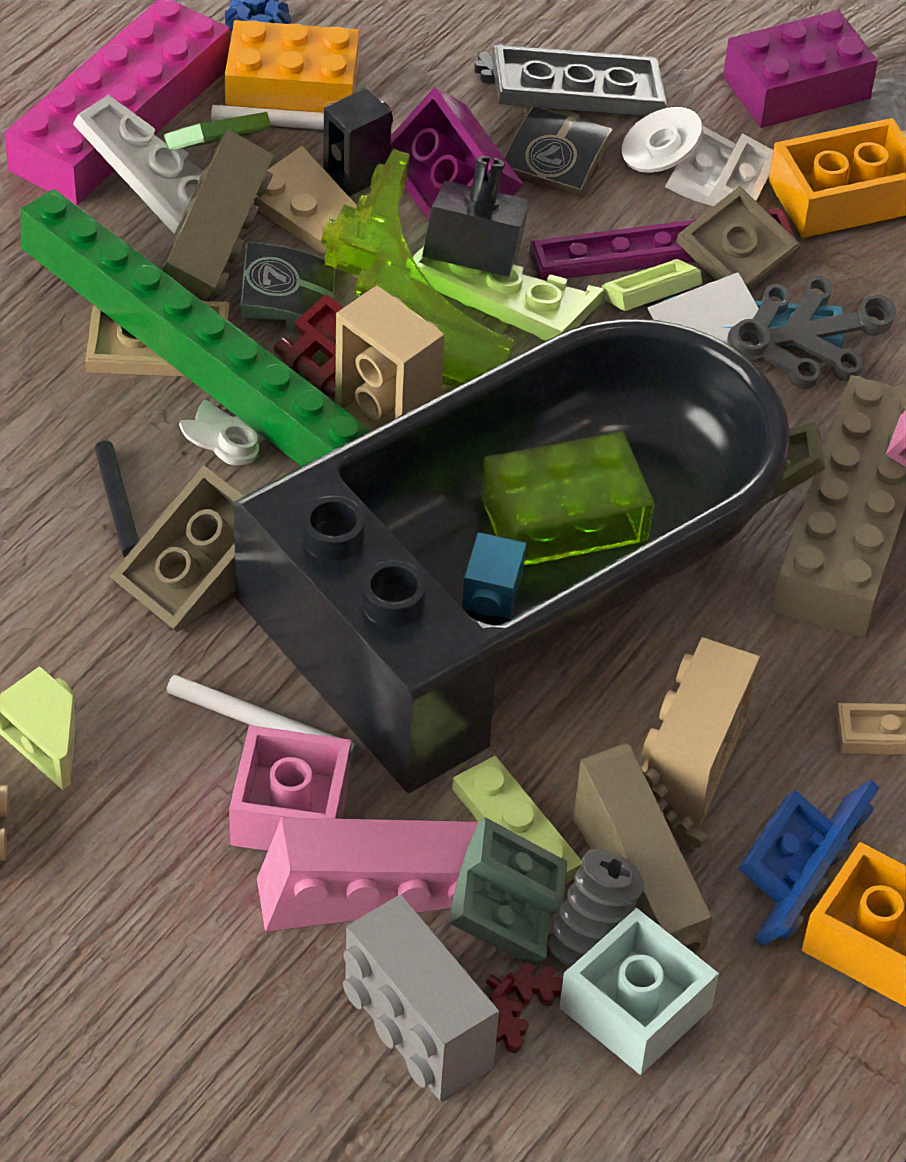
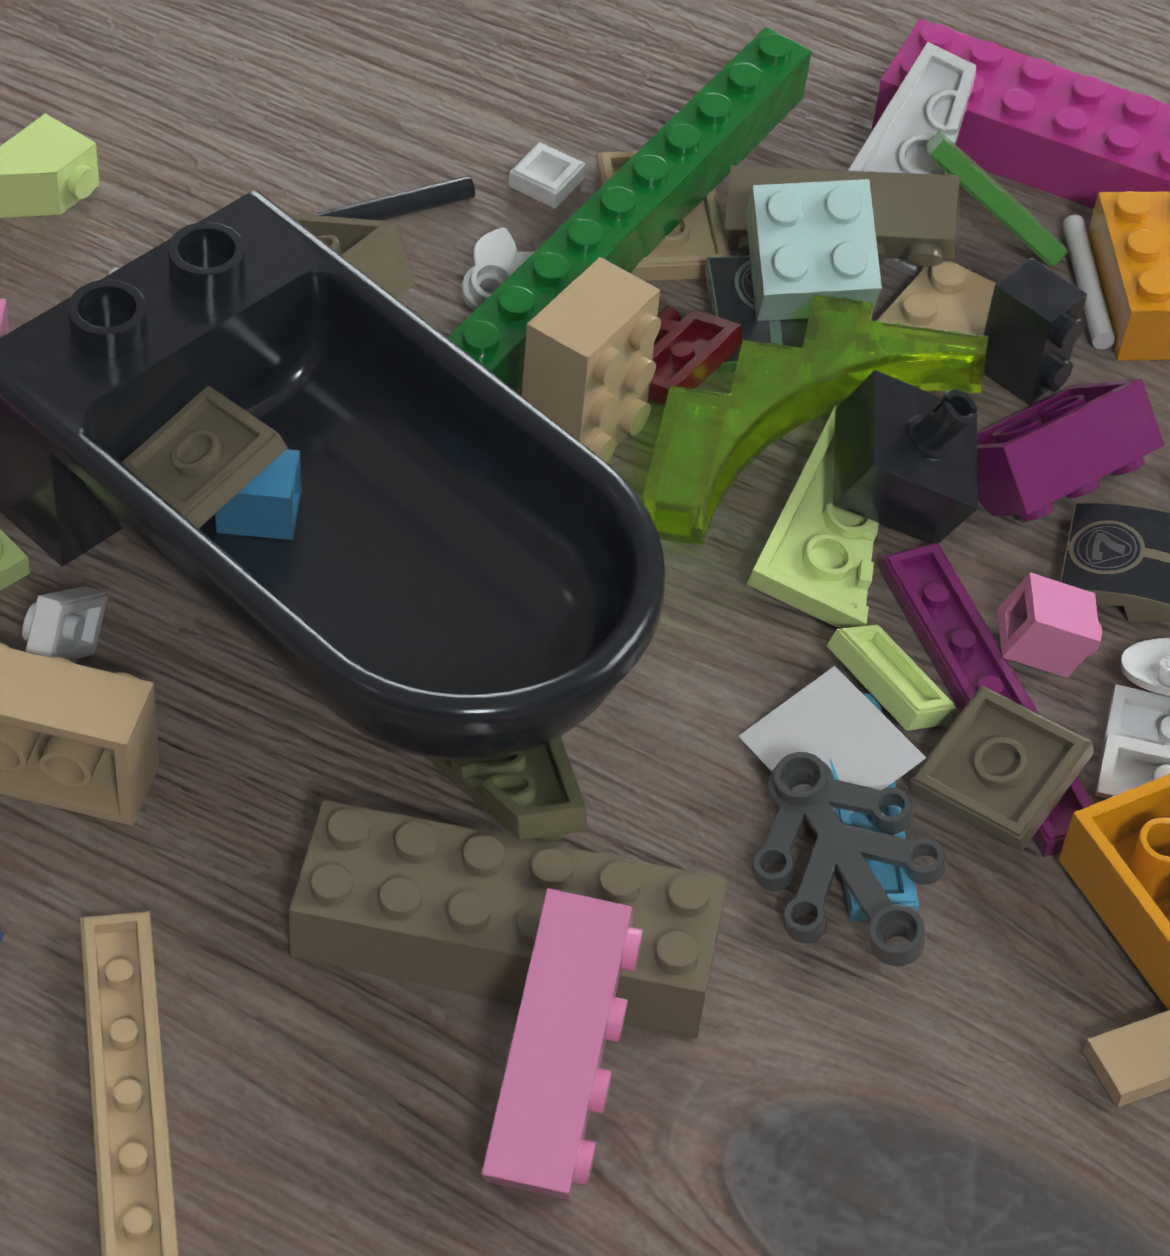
camera: 80 degrees right, 0 degrees up
clear neon green brick [480,431,655,565] -> none
none -> white hinge [22,586,108,664]
none -> dark tan tile [122,386,288,529]
none -> white tile [509,142,586,209]
none -> light aqua brick [746,179,882,321]
none -> bright pink brick [997,572,1102,678]

